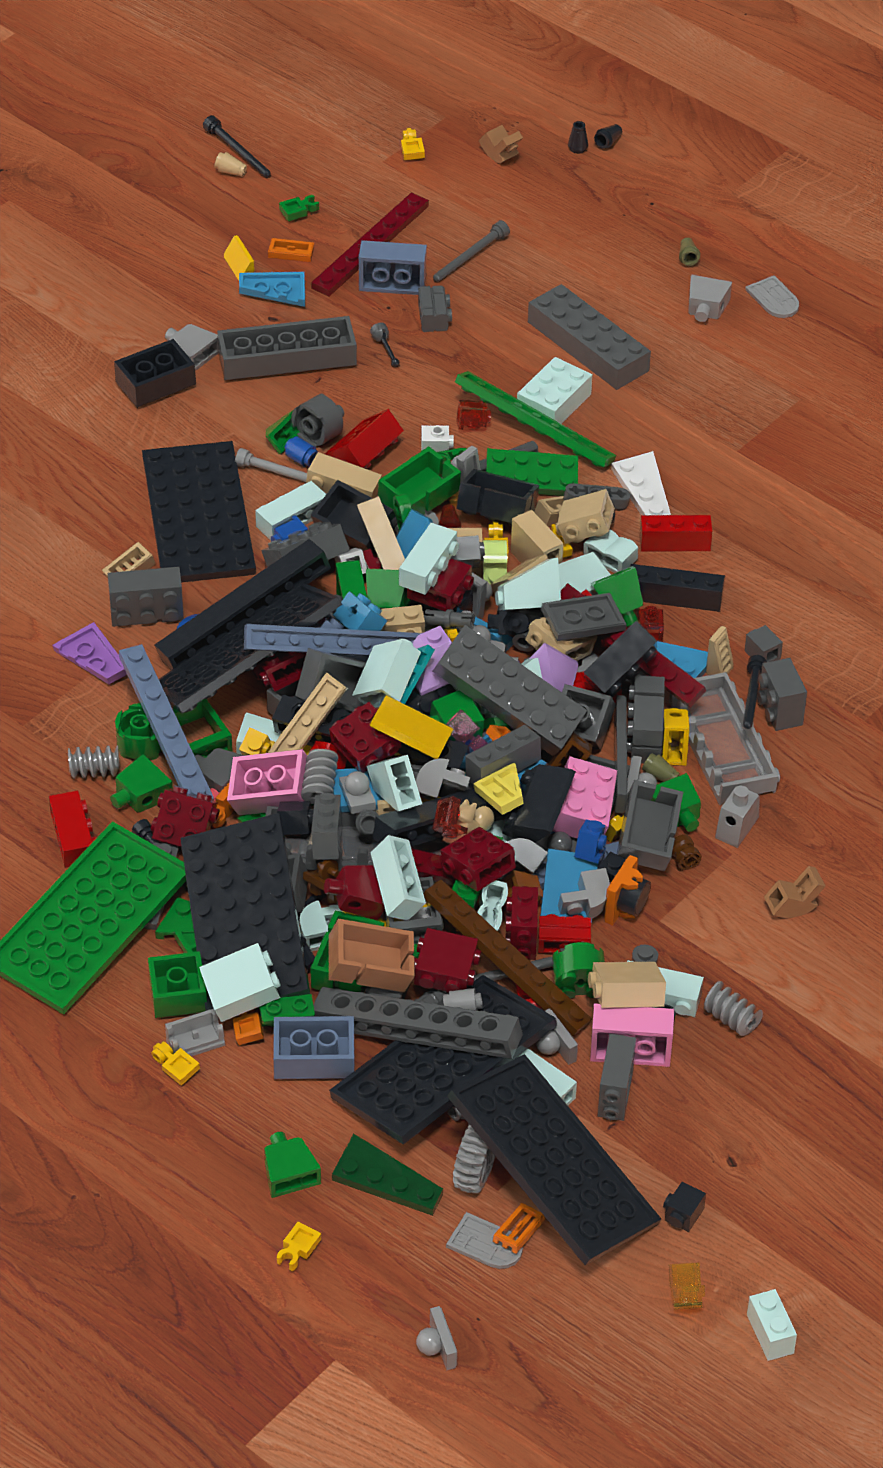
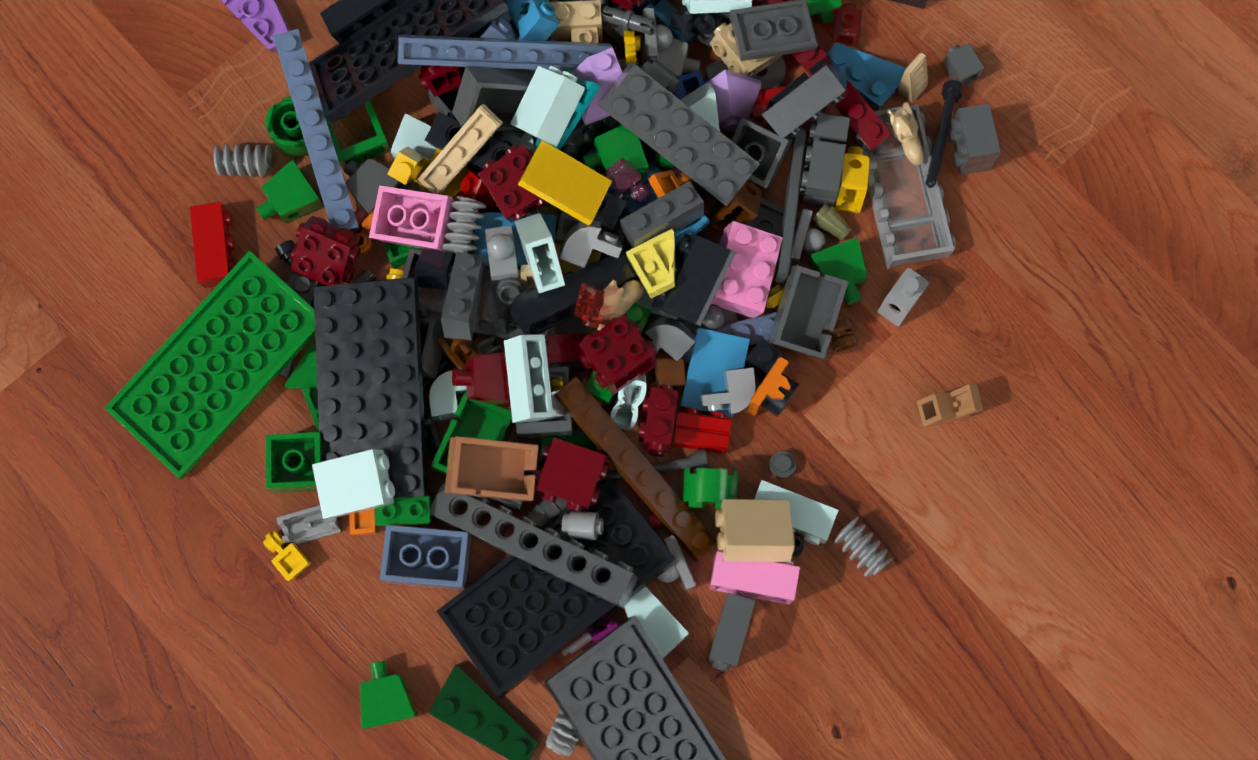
camera: 10 degrees right, 30 degrees up
blue brick [574,819,607,864] -> none
none -> tan animal [886,102,924,165]

